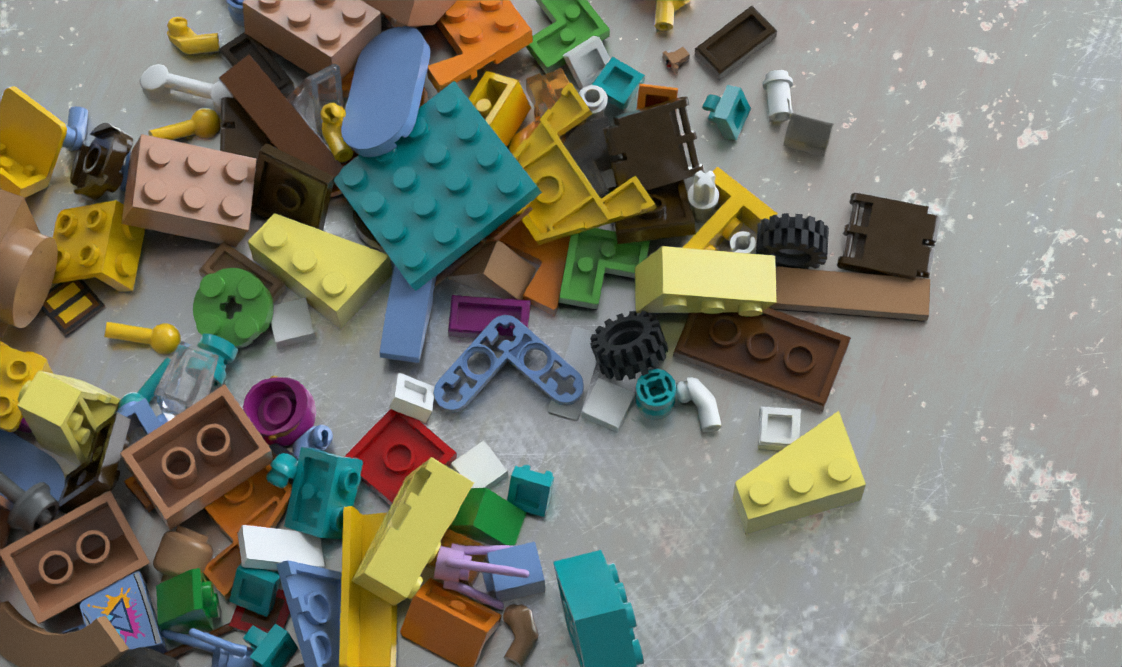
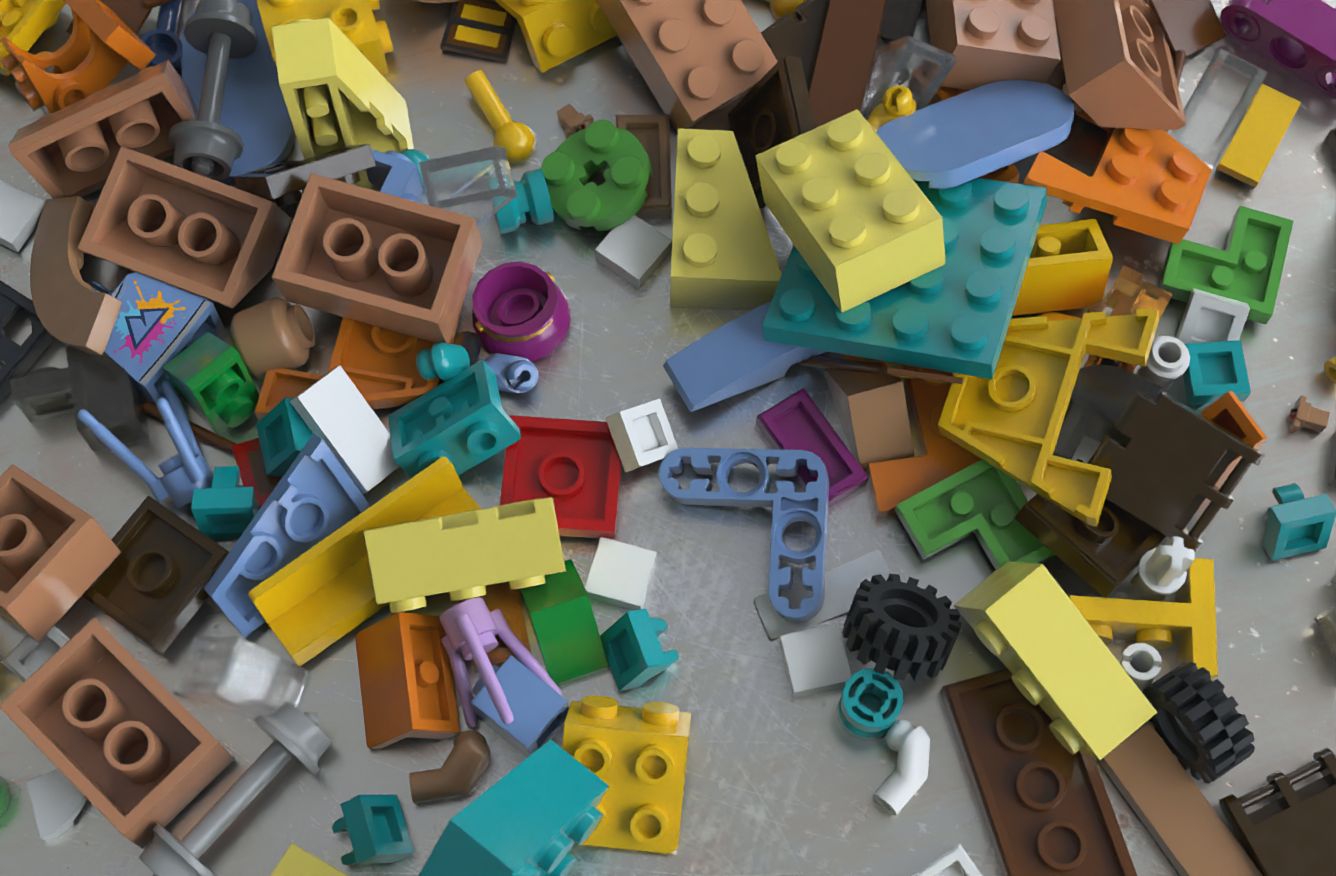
camera: 50 degrees right, 0 degrees up
none -> medium nougat piece [557,103,594,139]
none -> yellow bracket [562,695,691,853]
none -> light yellow brick [756,109,946,313]

